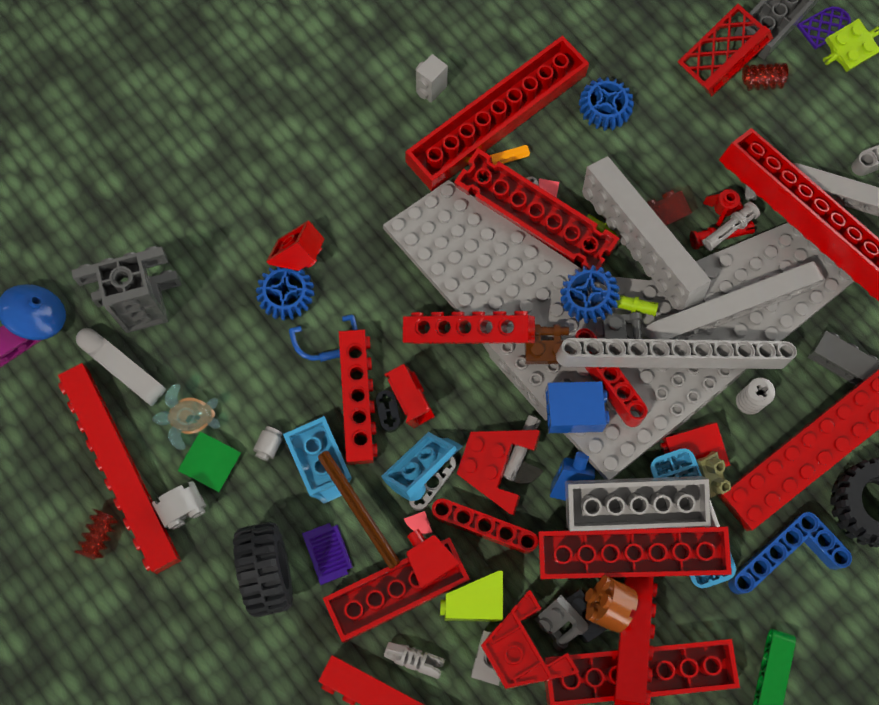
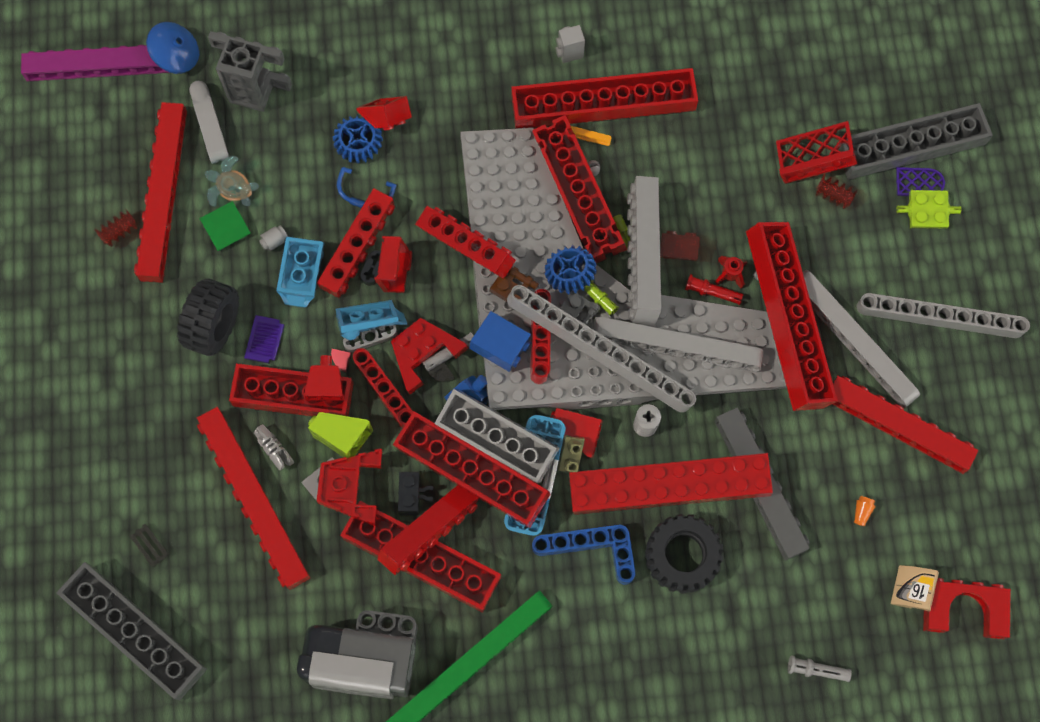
camera: 35 degrees right, 0 degrees up
light grey brick [152,481,206,530] -> none
reddish brown axle [318,451,400,569] -> none
dark grey plate [534,595,588,651] -> none
coral tile [538,178,559,198] -> none
blue gear [579,77,634,131] -> none
dark orange brick [585,575,638,633] -> none
light grey pin [702,202,760,251] -> none

